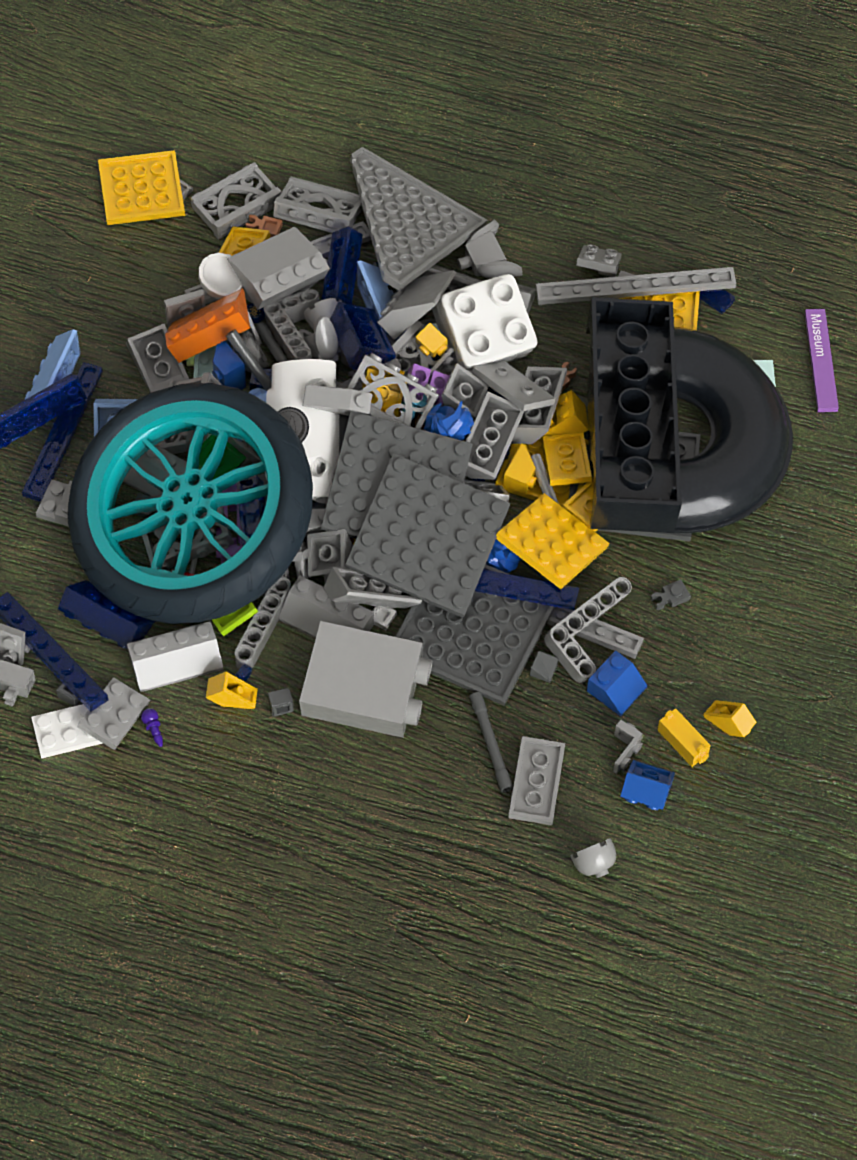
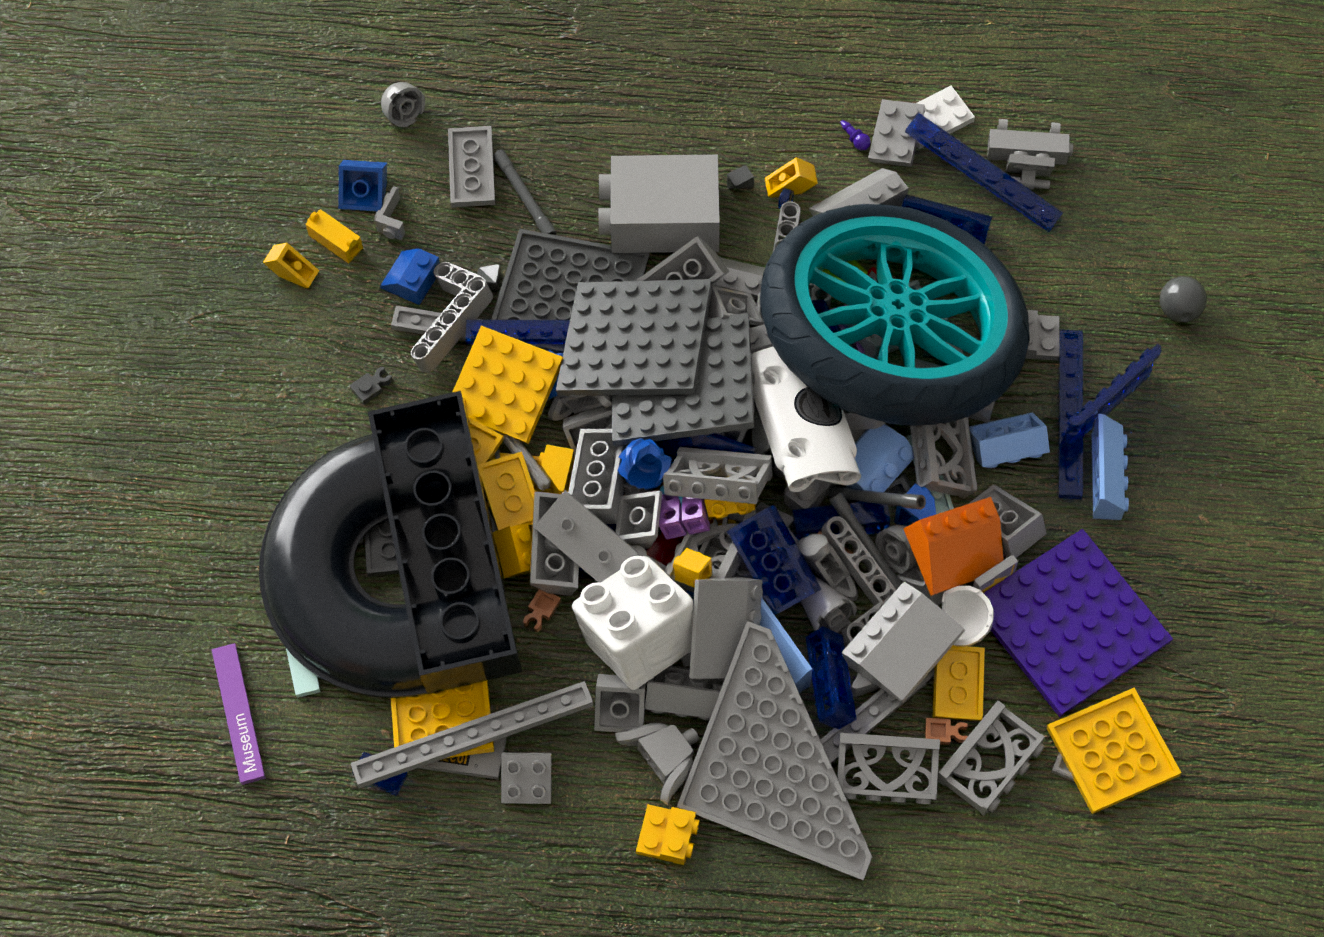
camera: 170 degrees right, 5 degrees up
light grey slope [302,385,372,416] -> none
none -> yellow plate [636,804,700,865]
none -> dark purple plate [983,529,1173,718]

